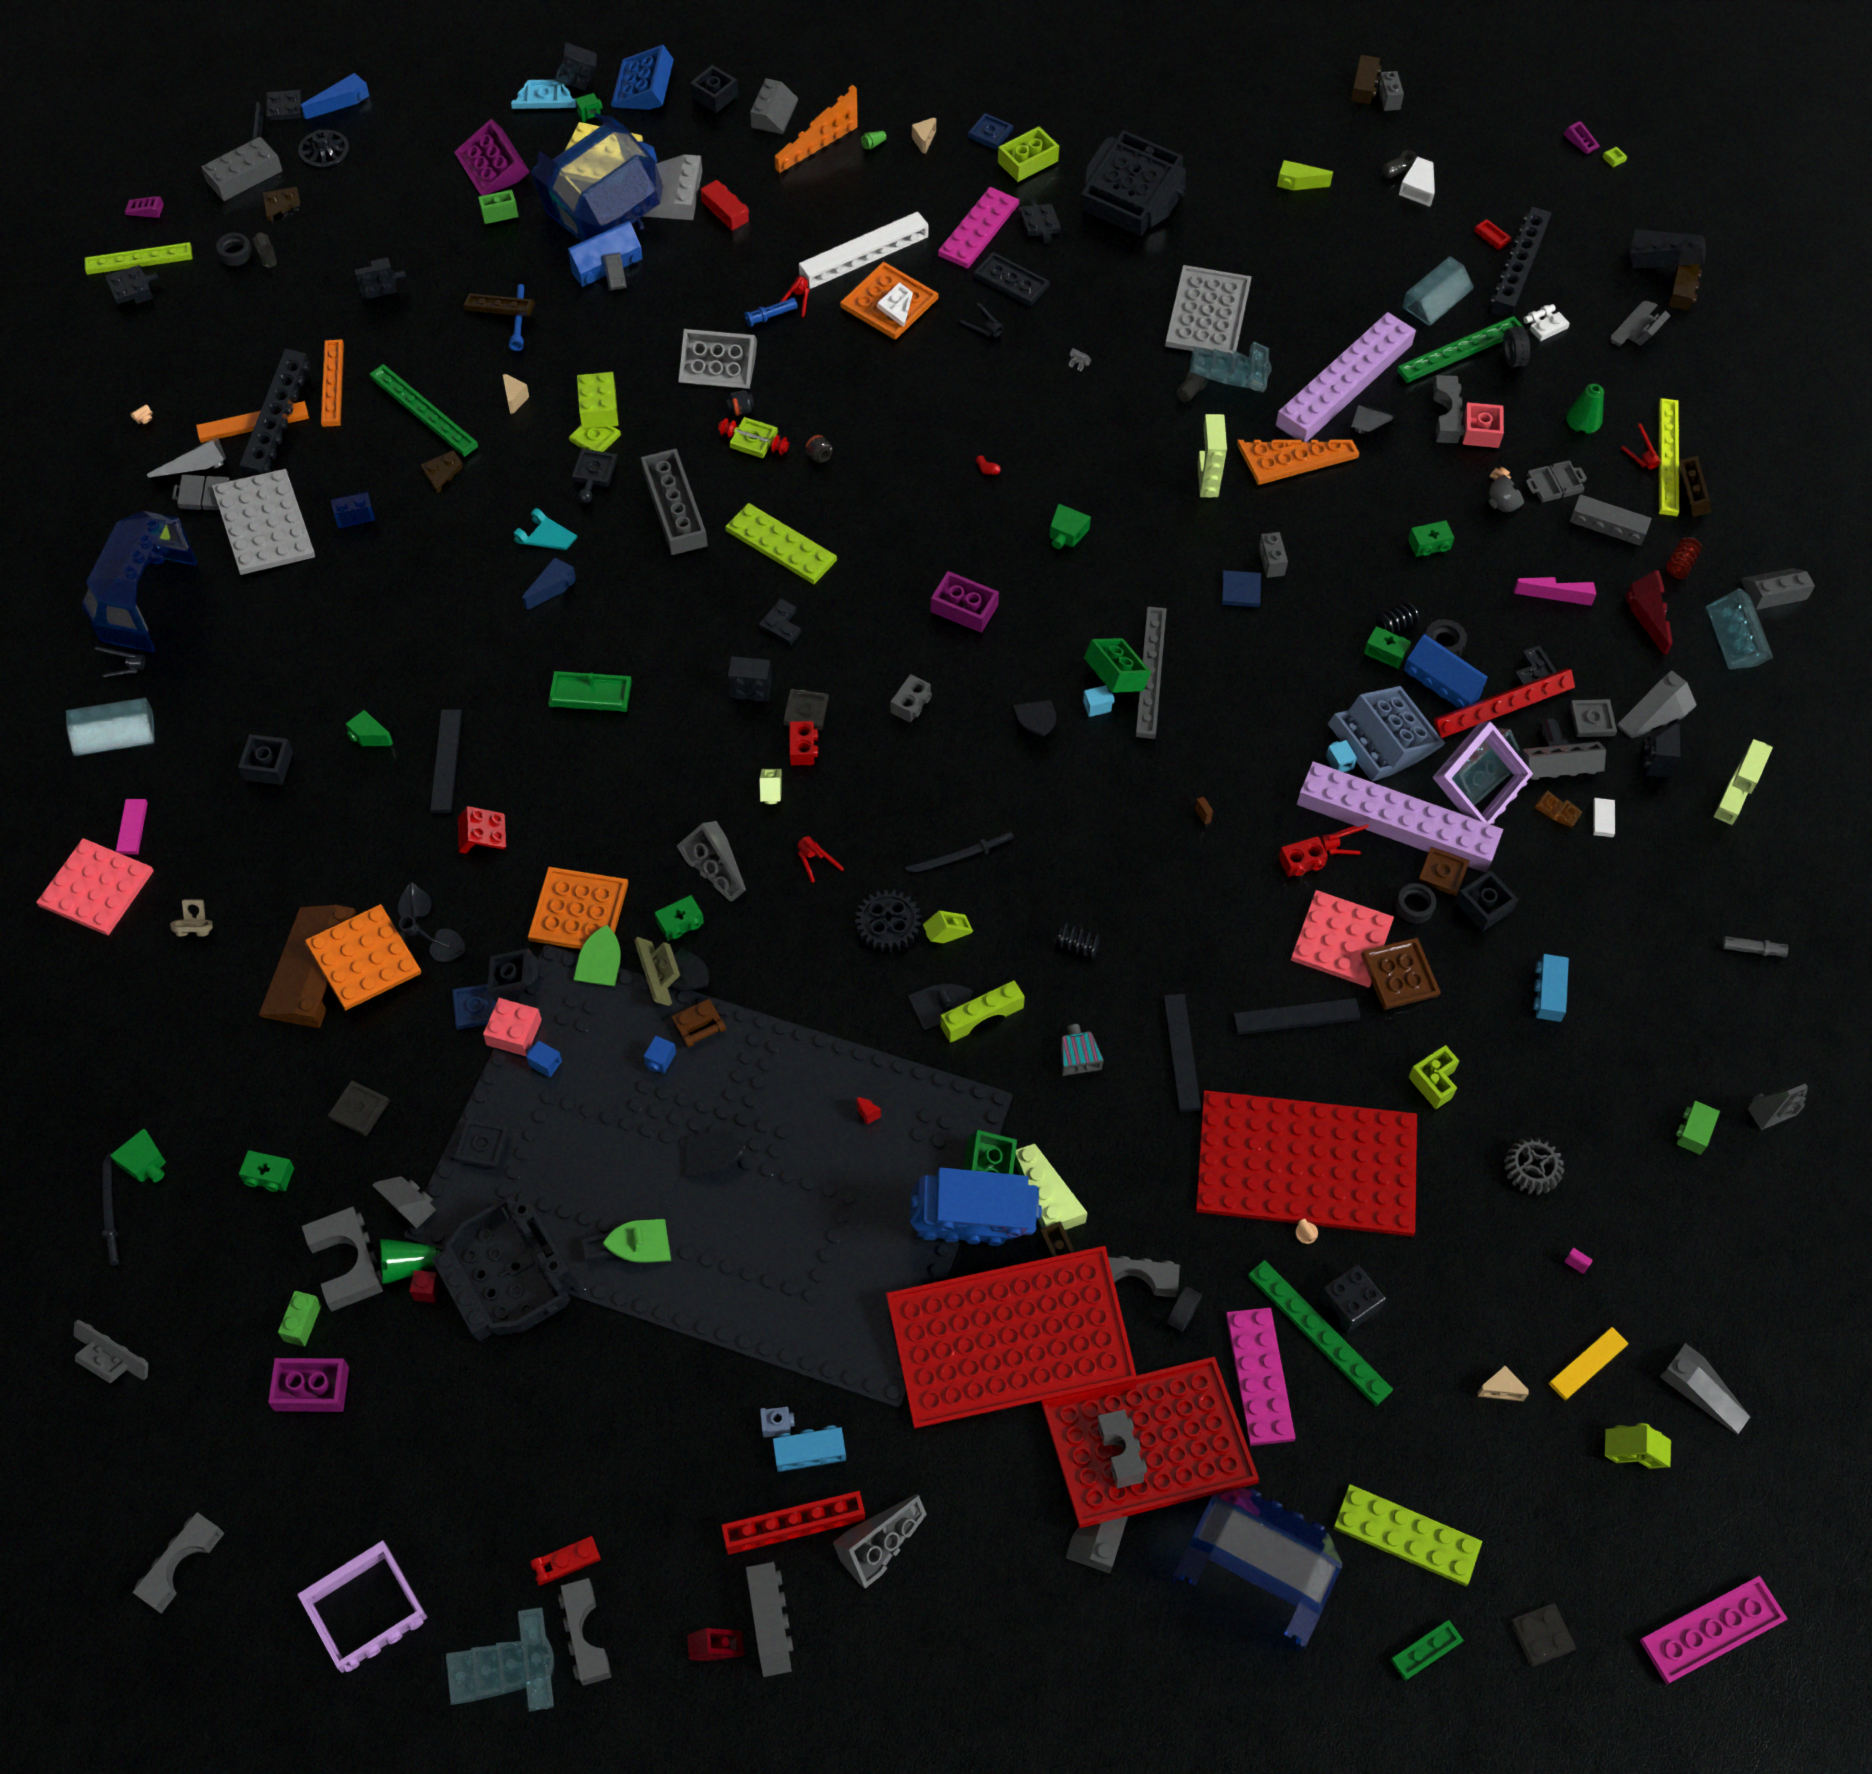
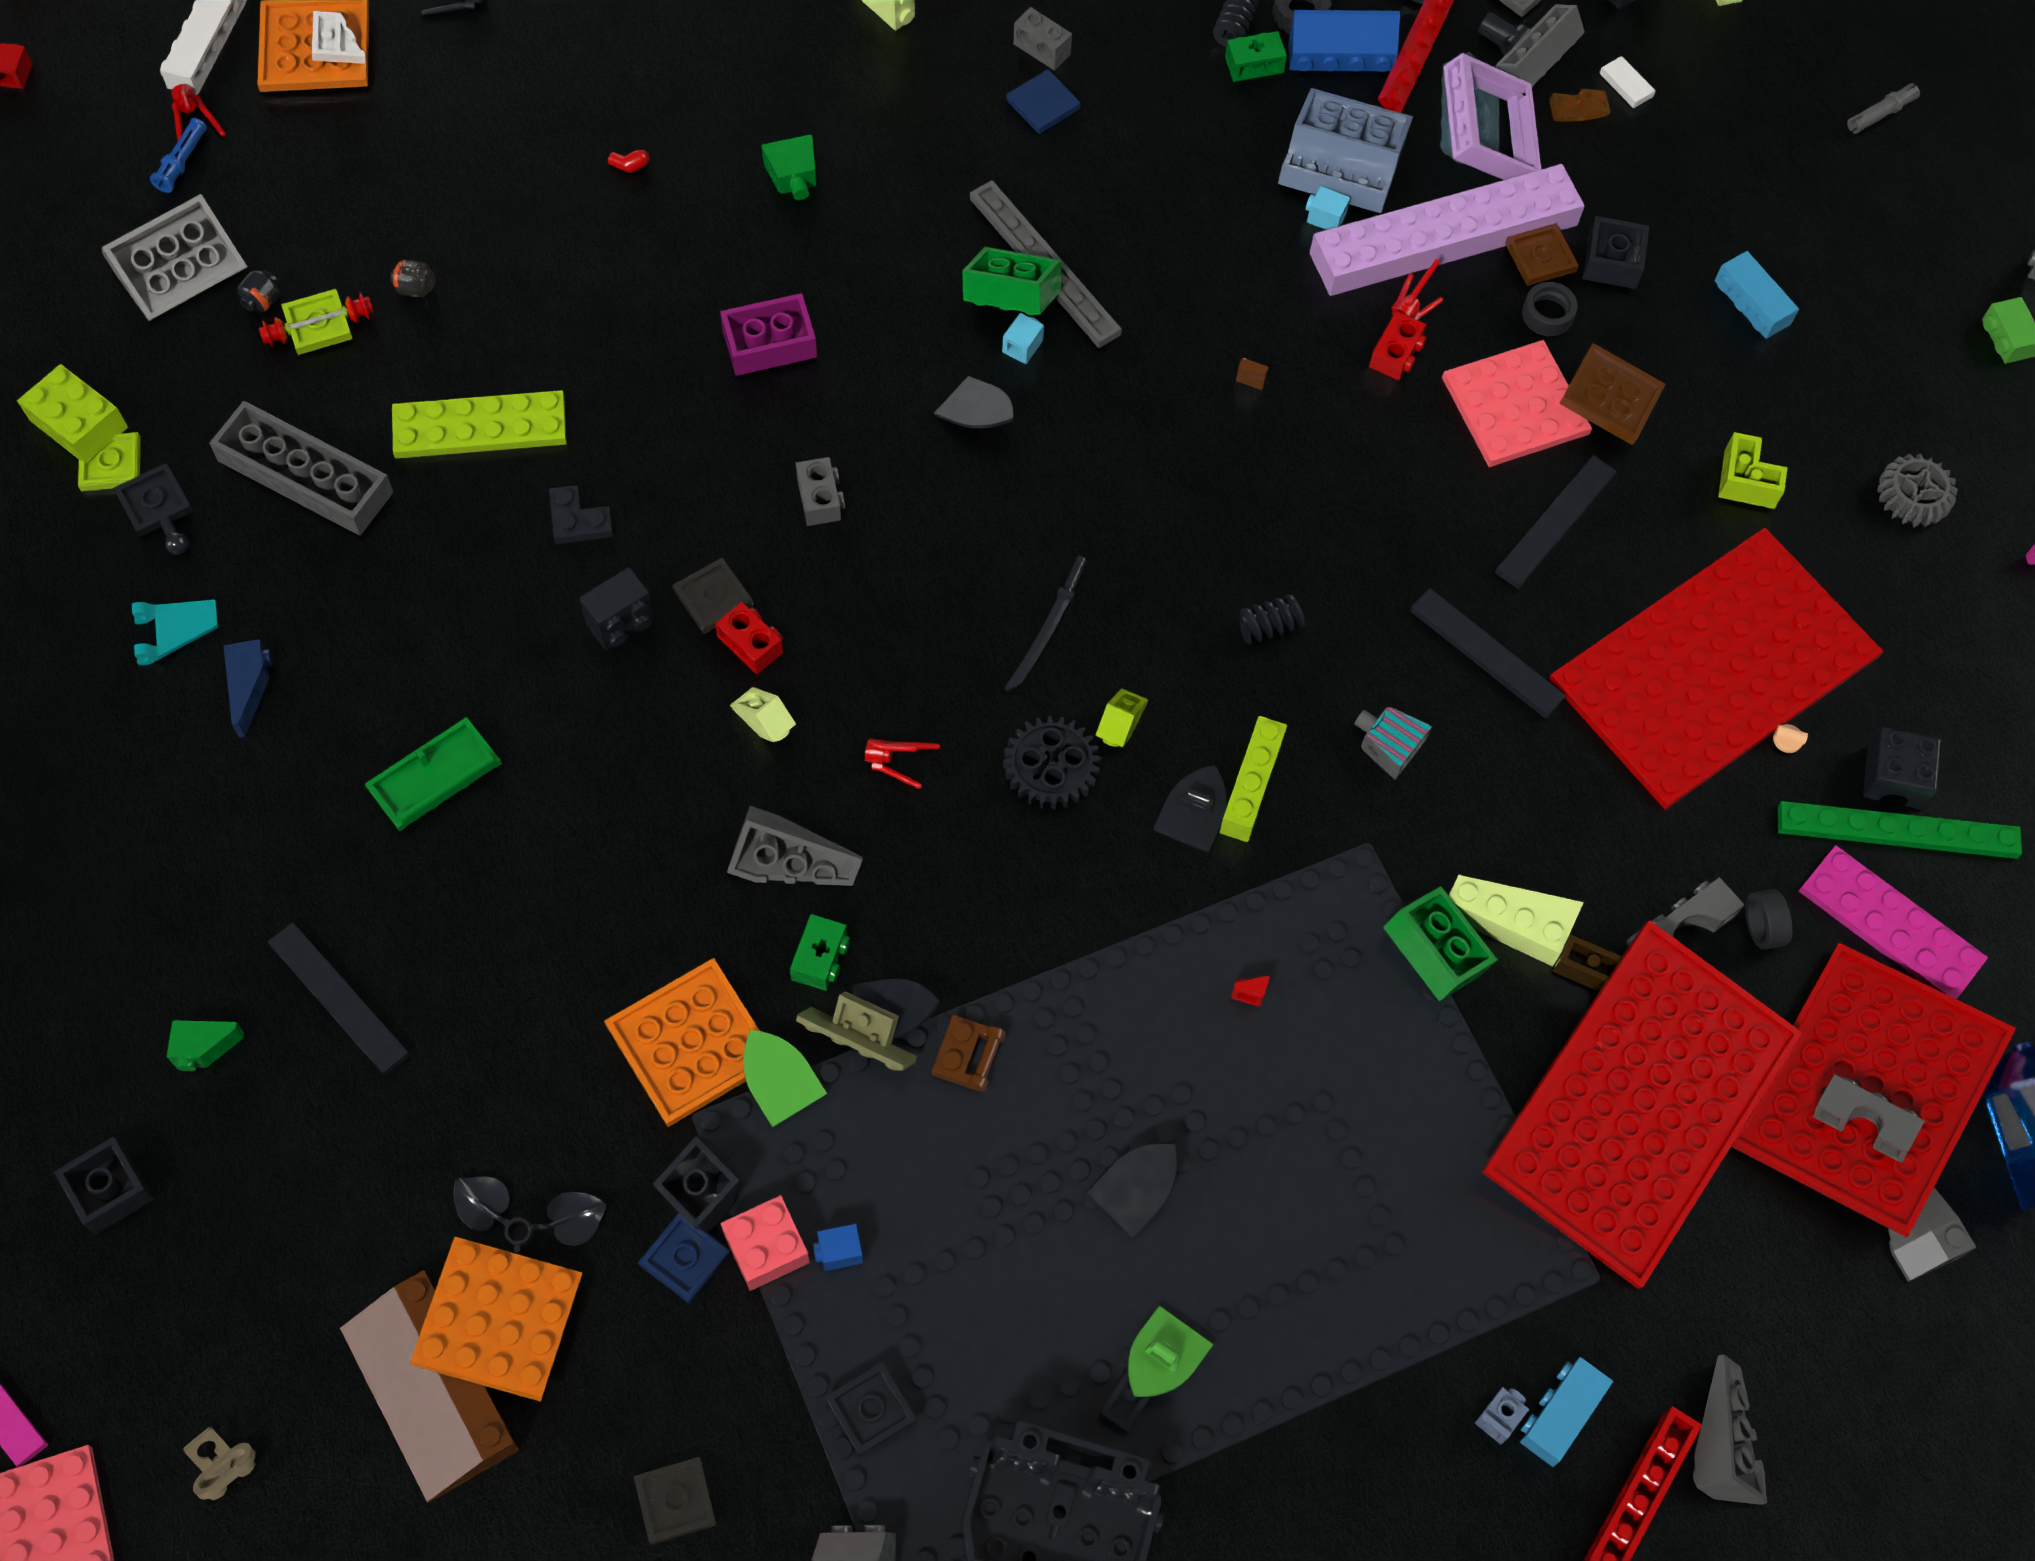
camera: 45 degrees left, 5 degrees up
red bracket [458,806,506,854] -> none
blue brick [644,1036,676,1073] -> none
blue piece [910,1168,1042,1246] -> none

